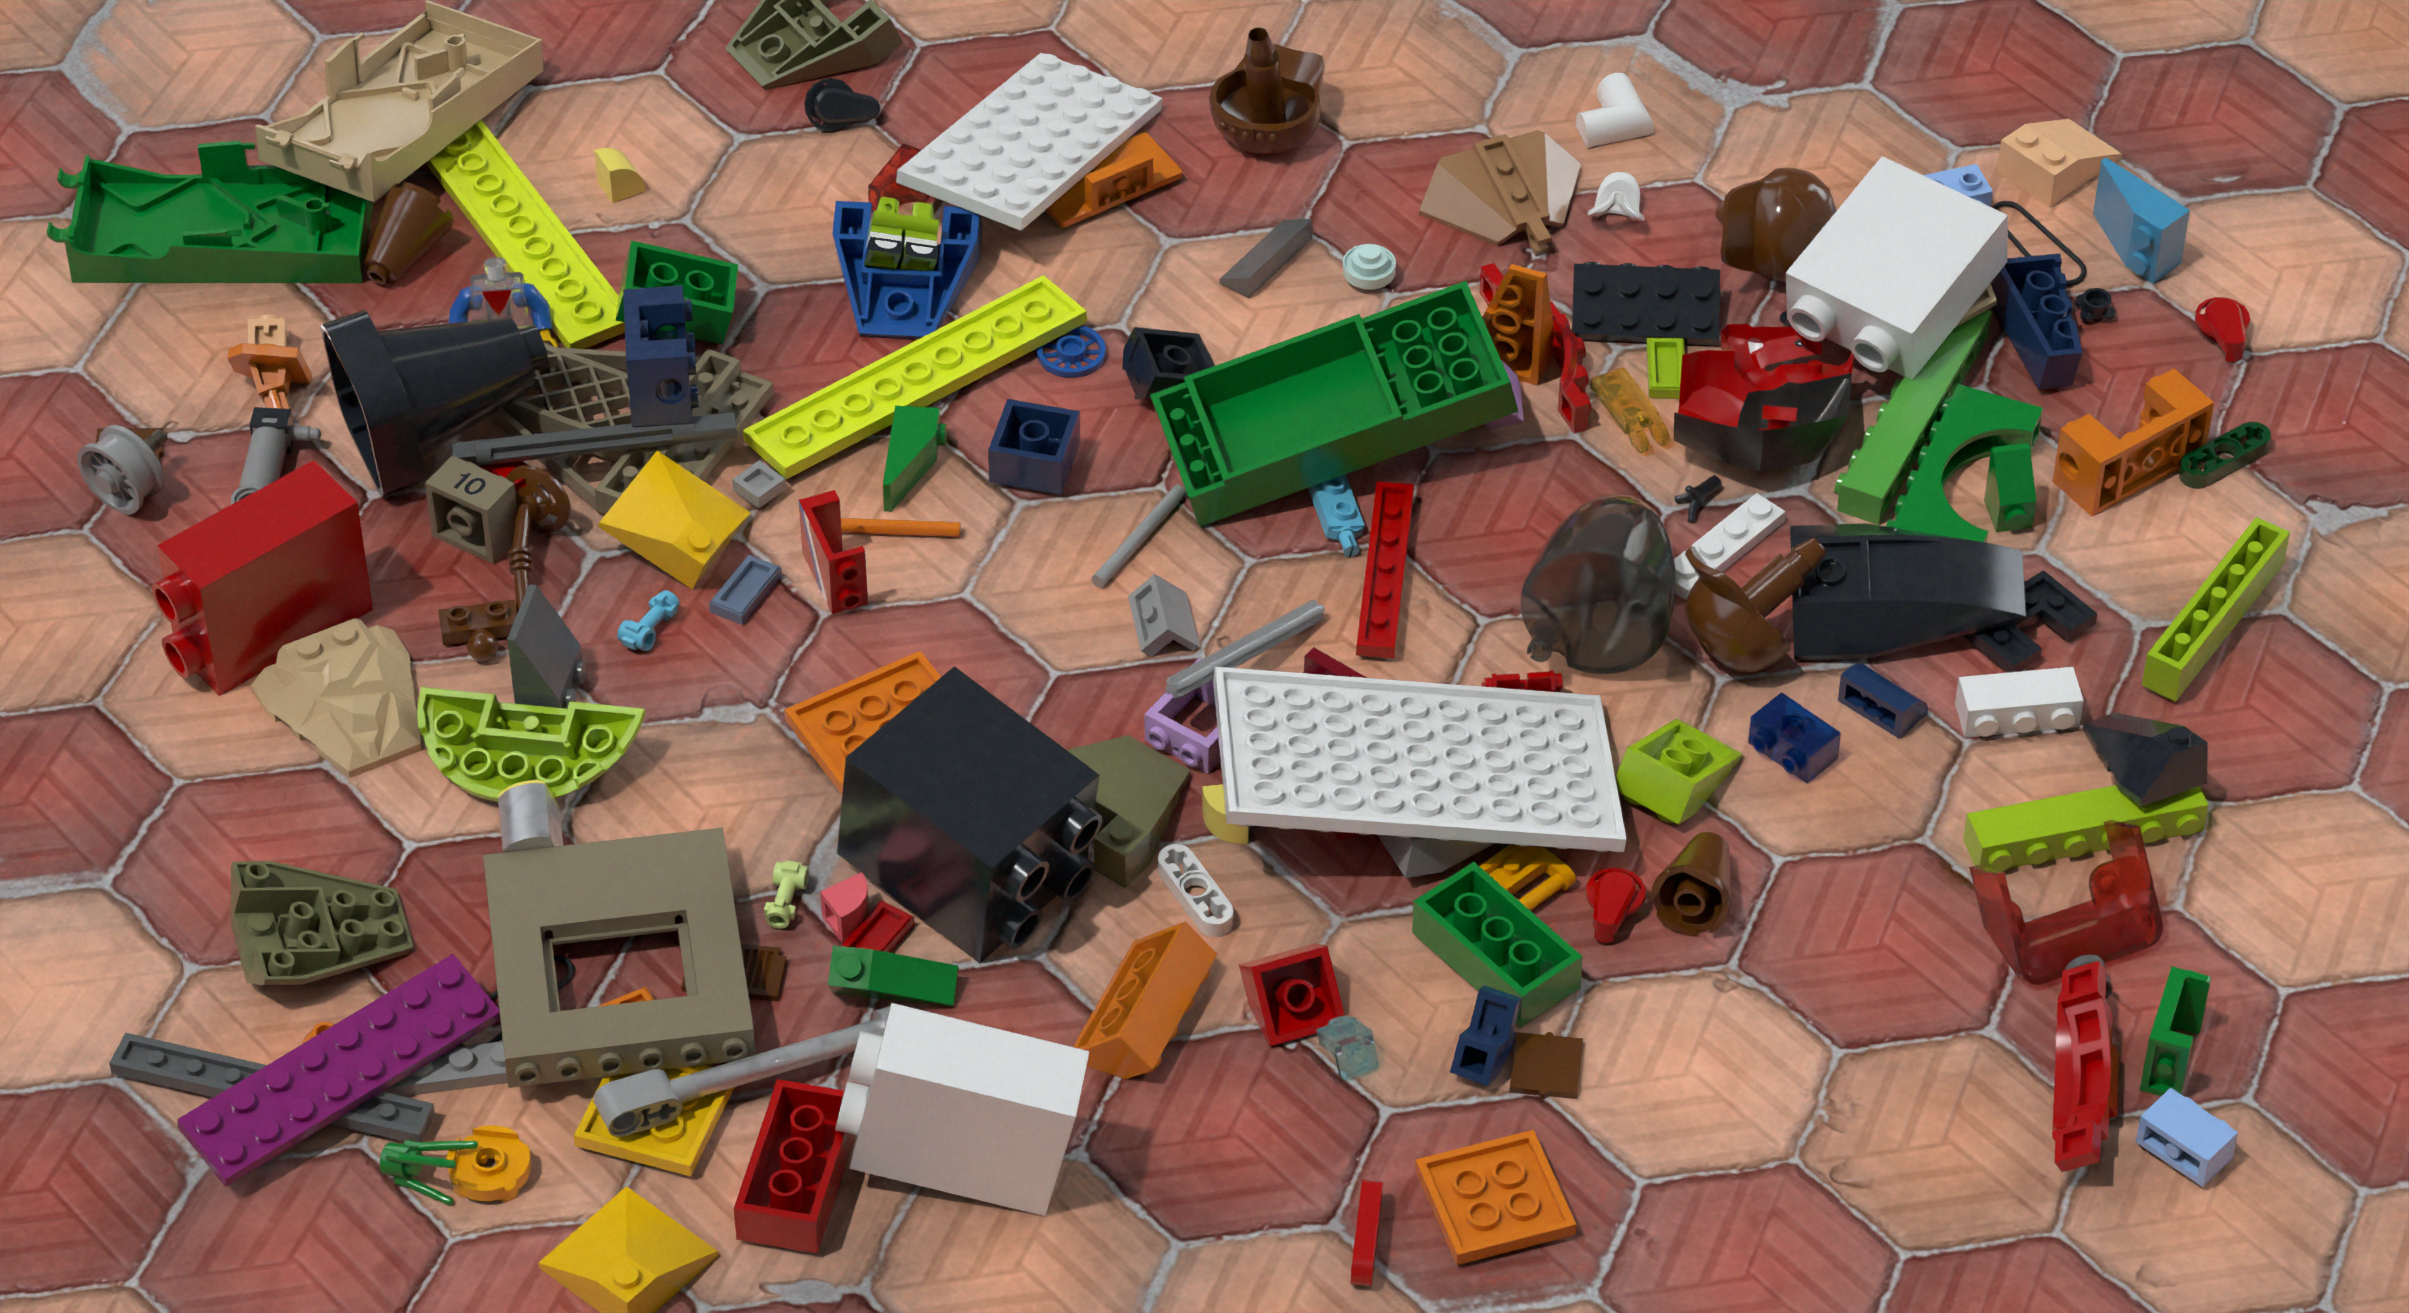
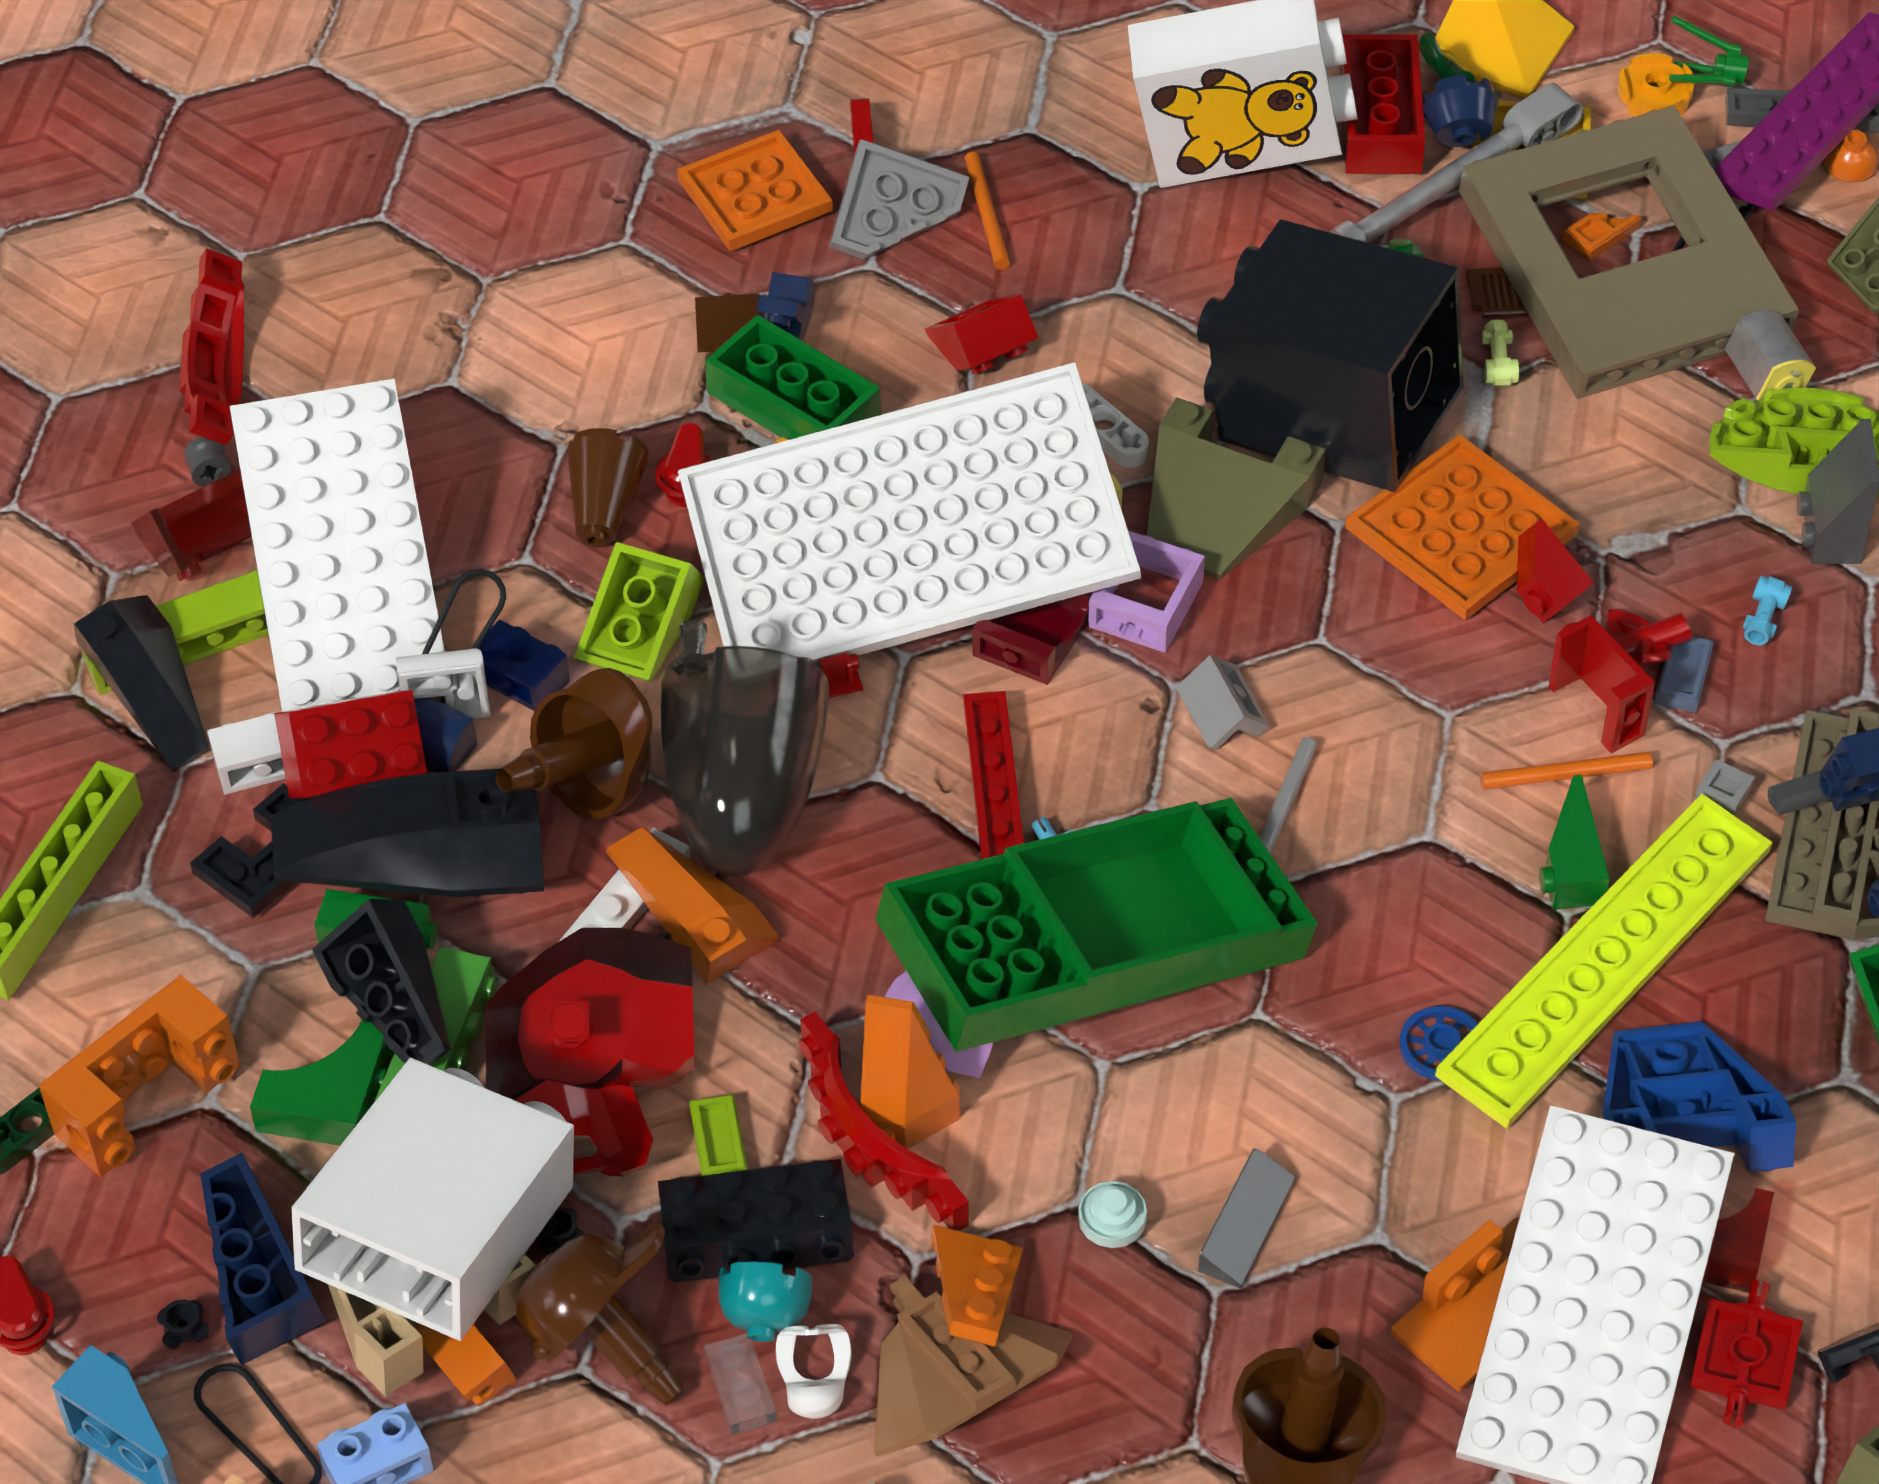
camera: 170 degrees right, 5 degrees up
yellow slope [598,450,751,590] -> none
lime hips [864,197,939,271] -> none
dark blue brick [988,399,1080,495] -> none
orange slope [1073,921,1217,1079] -> none
black slope [1122,327,1215,400] -> none
light grey axle [1165,600,1325,699] -> none
clear light blue bracket [1316,1016,1379,1079] -> none
clear yellow hinge [1590,367,1670,453] -> none
green slope [1984,443,2037,532] -> none
light blue brick [2136,1088,2238,1187] -> none
green panel [2139,966,2211,1096] -> none
none -> white plate [230,379,445,711]
none -> red brick [274,690,427,798]
none -> black wedge [312,899,451,1066]
none -> white brick [396,648,491,719]
none -> black piece [422,569,507,704]
none -> orange wedge [606,826,779,984]
none -> clear plate [703,1333,777,1435]
none -> teal cylinder [718,1262,813,1342]
none -> light grey plate [828,139,969,260]
none -> orange wing [930,1225,1023,1347]
none -> orange bar [964,151,1010,270]
none -> dark green plant [1418,32,1503,99]
none -> dark blue cone [1422,75,1499,147]
none -> red slope [1517,518,1594,623]
none -> red plant [1606,609,1693,667]
none -> red plate [1690,1280,1803,1427]

